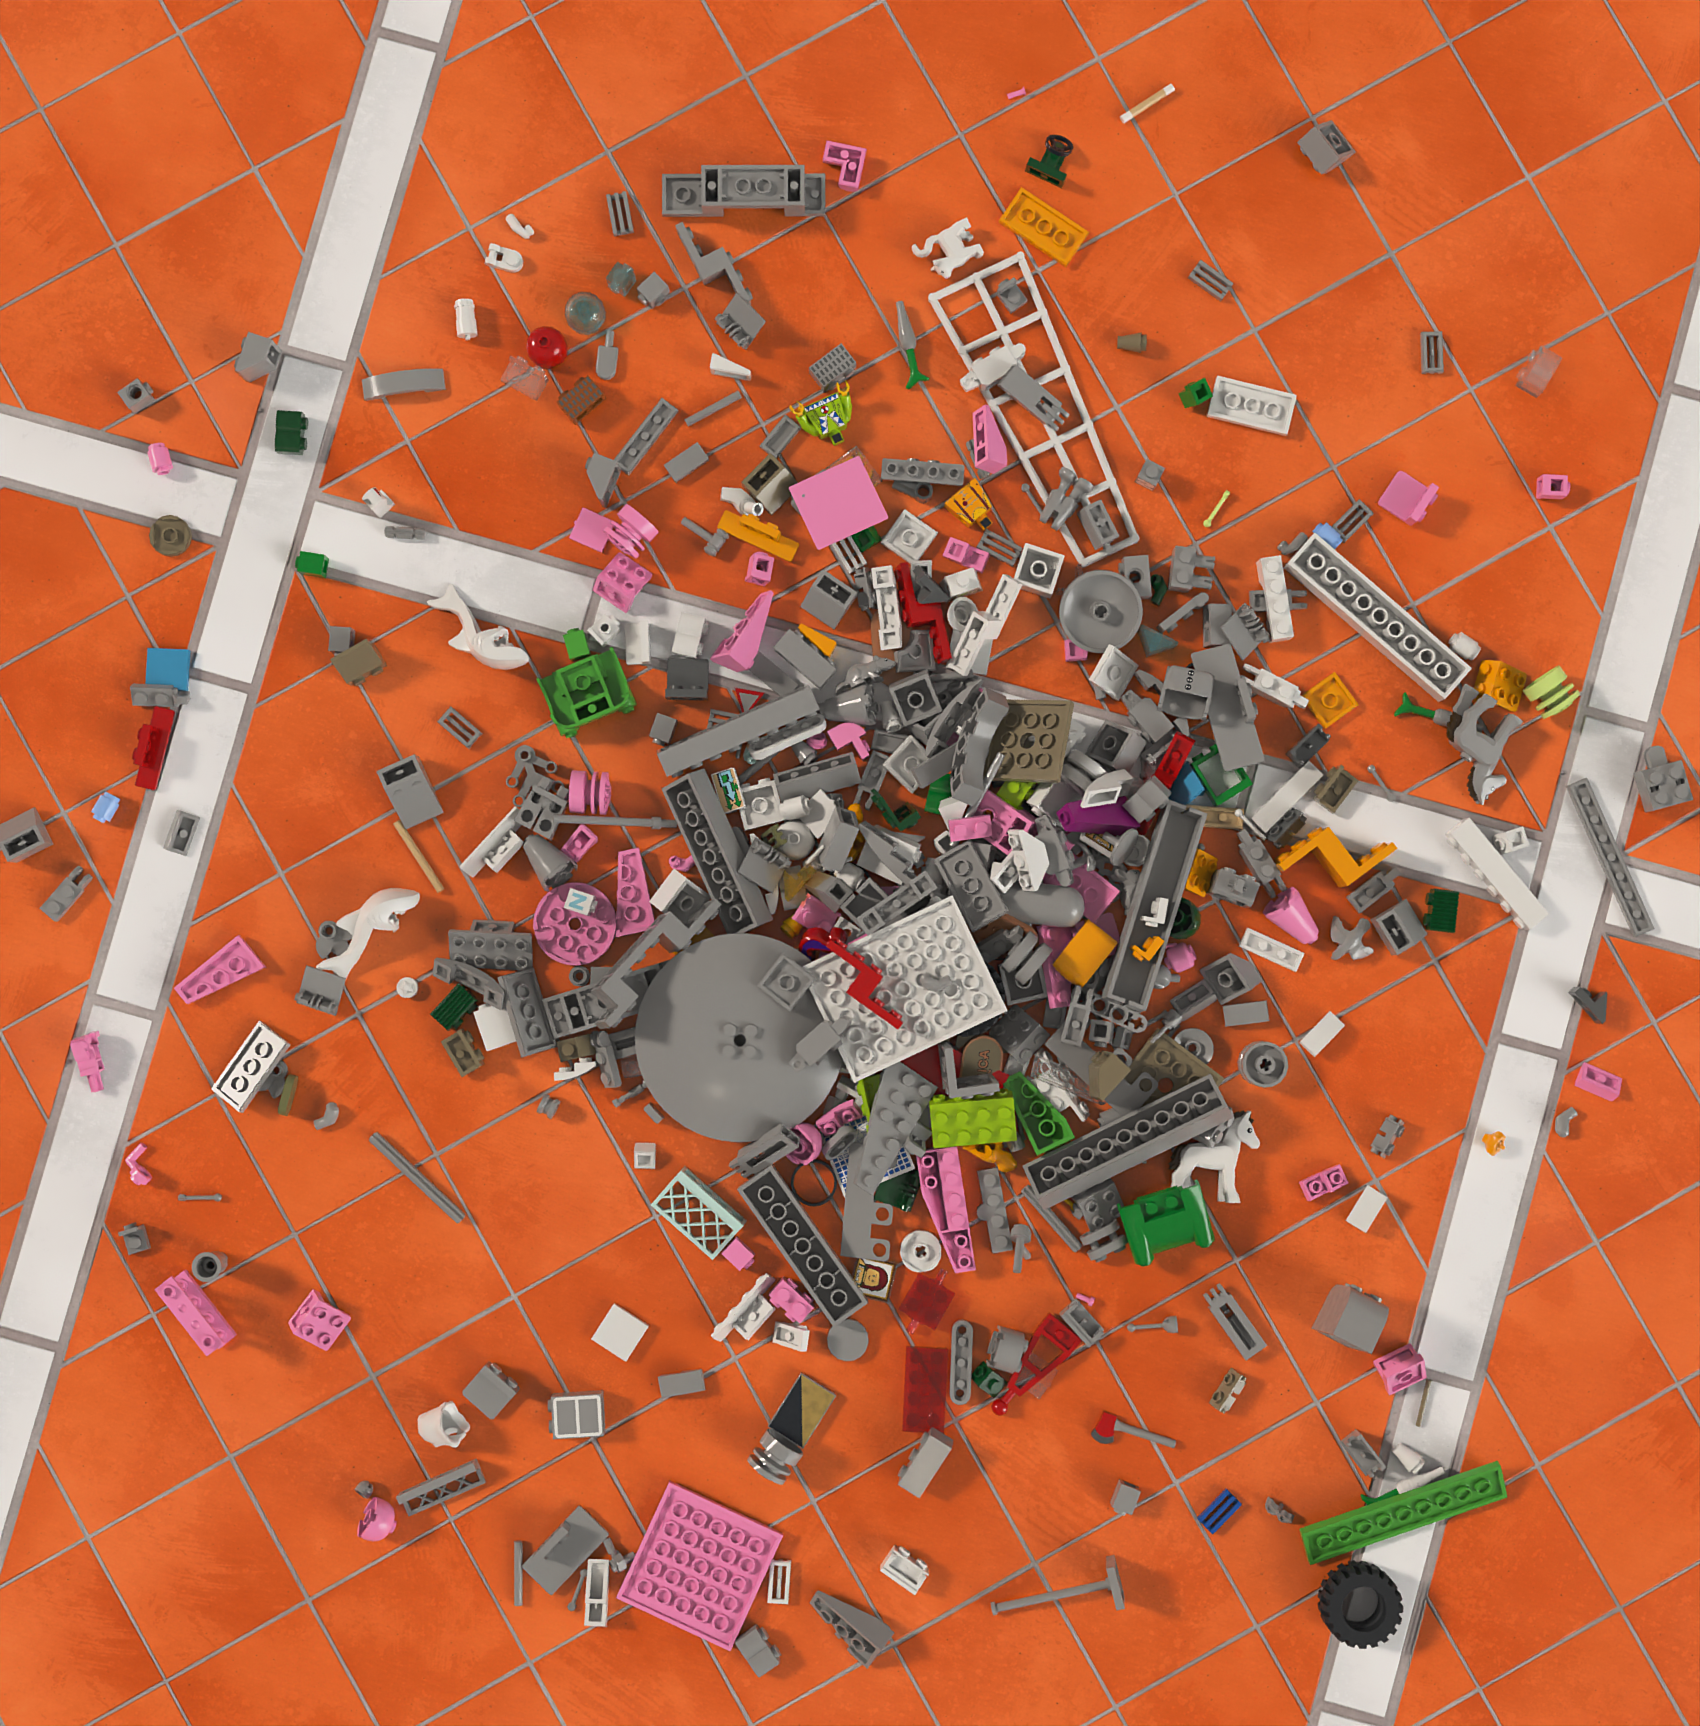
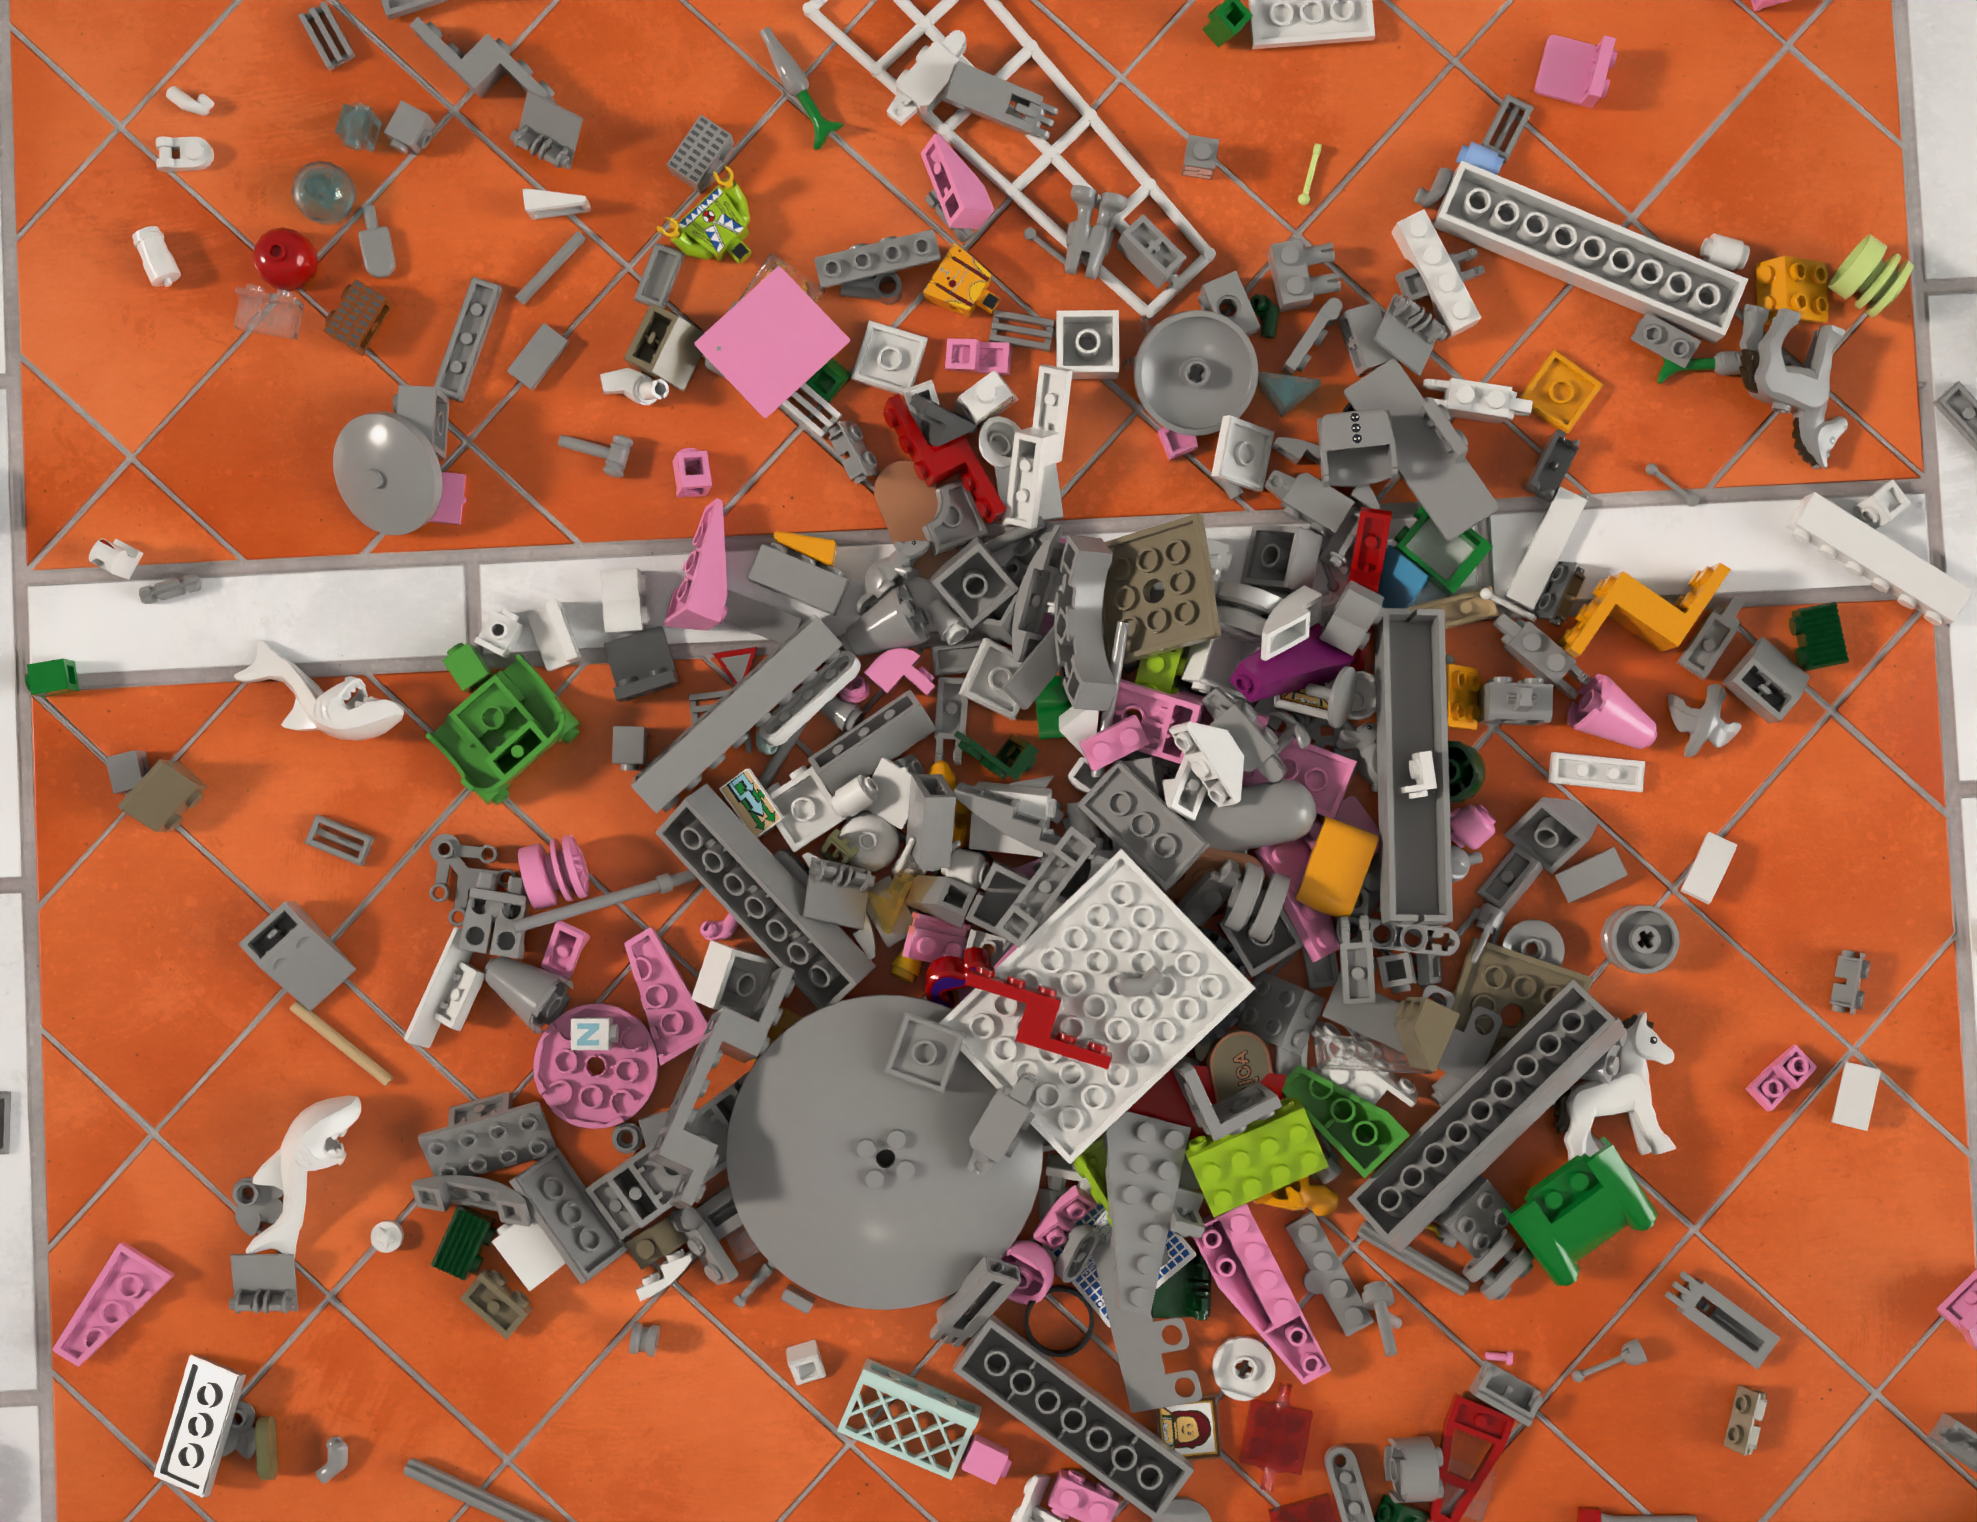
camera: 15 degrees left, 0 degrees up
light grey slope [362,369,446,401] -> none
bright pink bracket [592,552,652,613] -> none
bright pink wheel [603,504,659,559] -> none
light orange bracket [717,510,799,562] -> none
light grey slope [800,569,857,630] -> none
white slope [871,565,902,651] -> none
light orange bracket [1129,936,1164,962] -> none
light grey brick [1311,1283,1389,1354] -> none
dark tan bracket [1313,765,1359,814] -> none
none -> light grey dish [333,411,443,535]
none -> light grey hinge [1631,312,1701,368]

